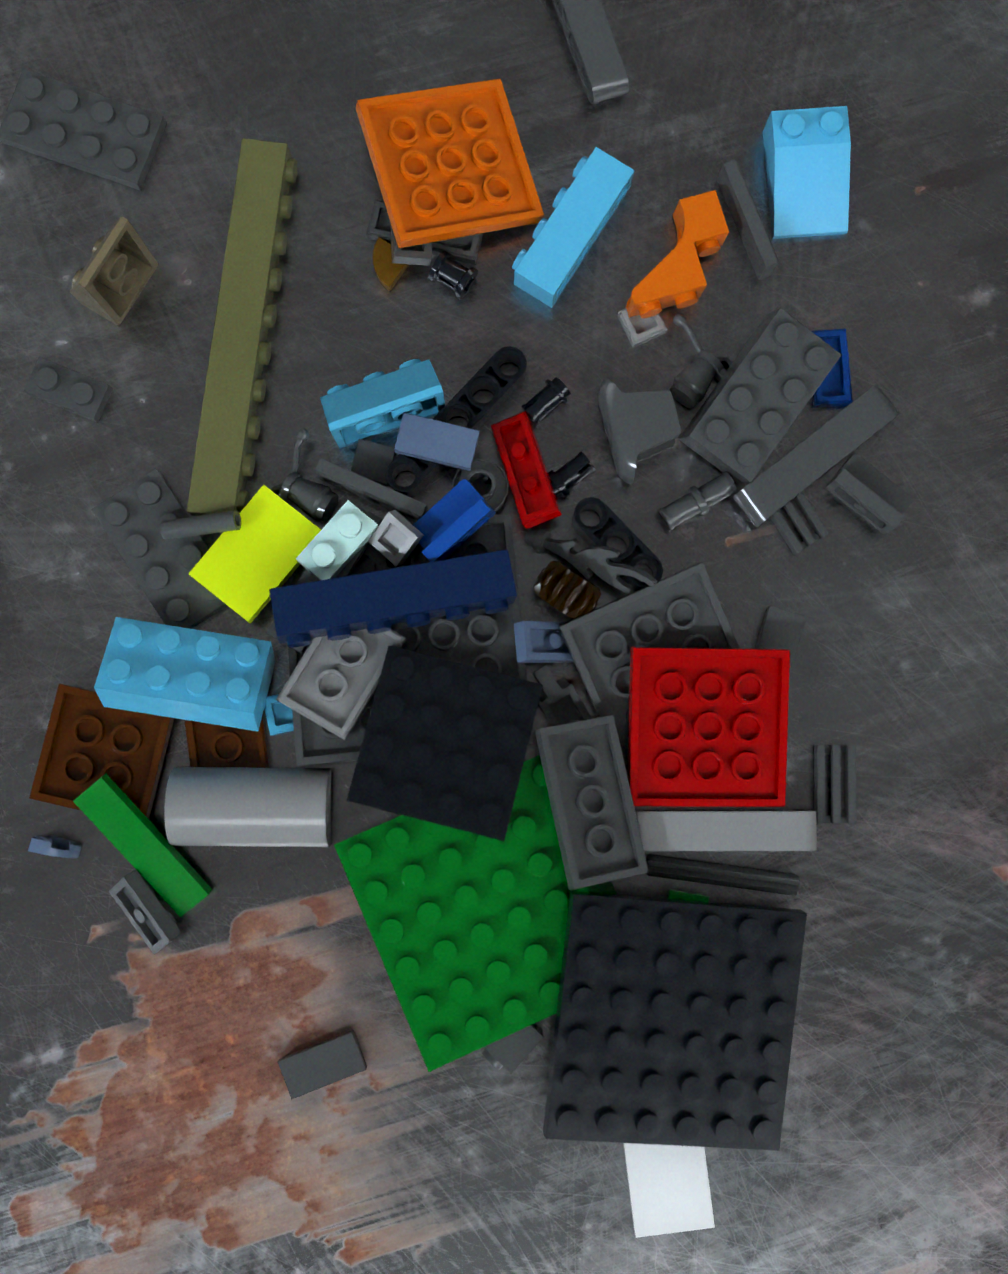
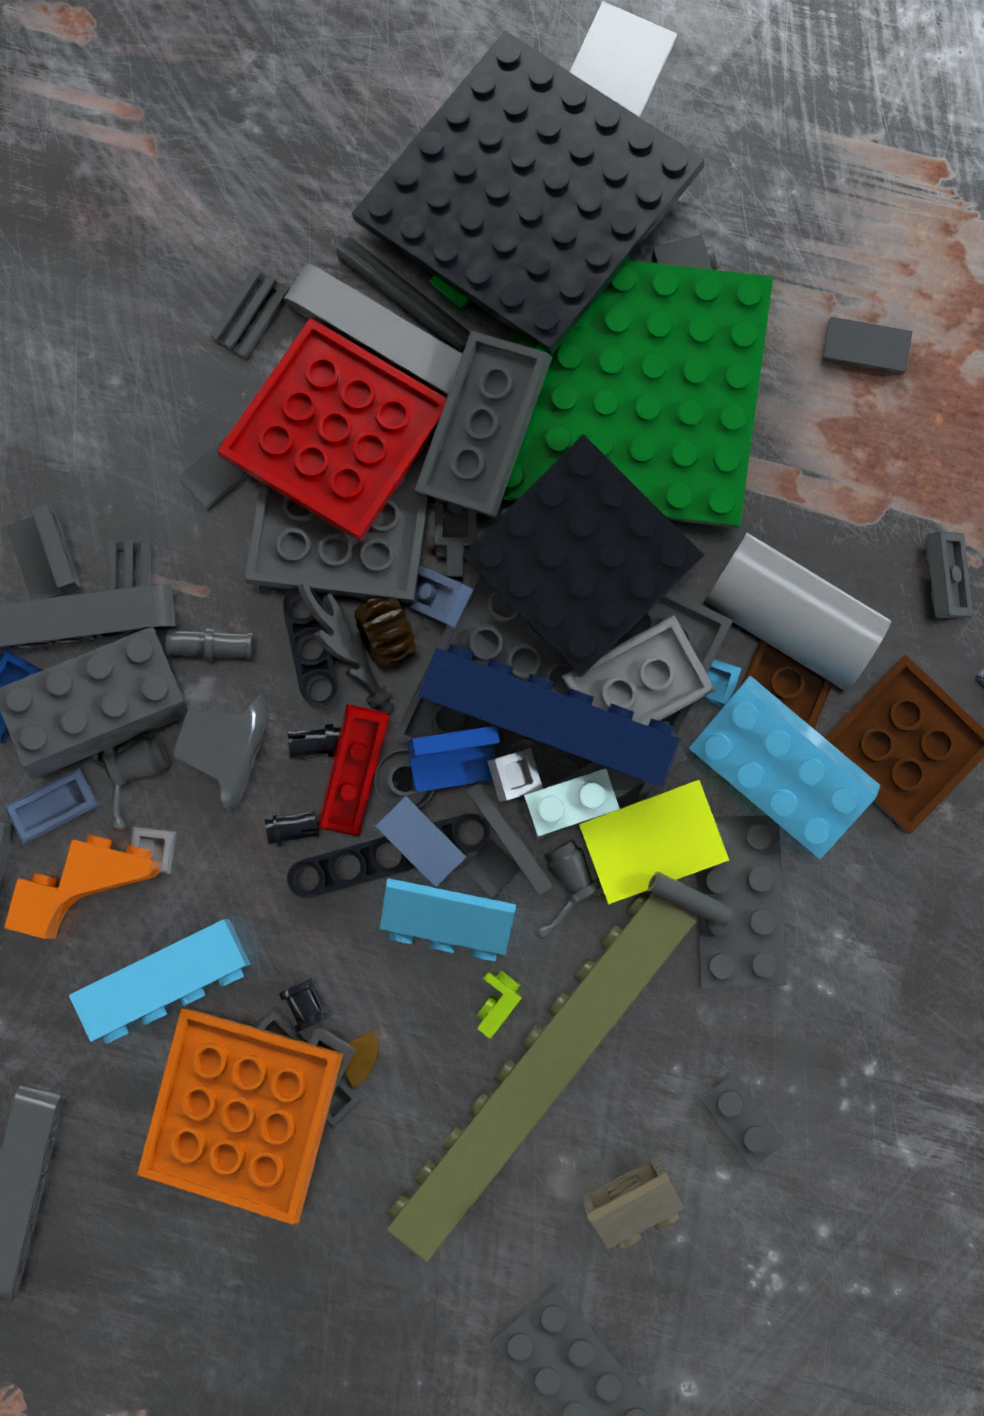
camera: 140 degrees left, 0 degrees up
green tile [73,773,212,917] -> none
none -> sand blue tile [4,768,100,844]
none -> lime bracket [476,970,522,1039]

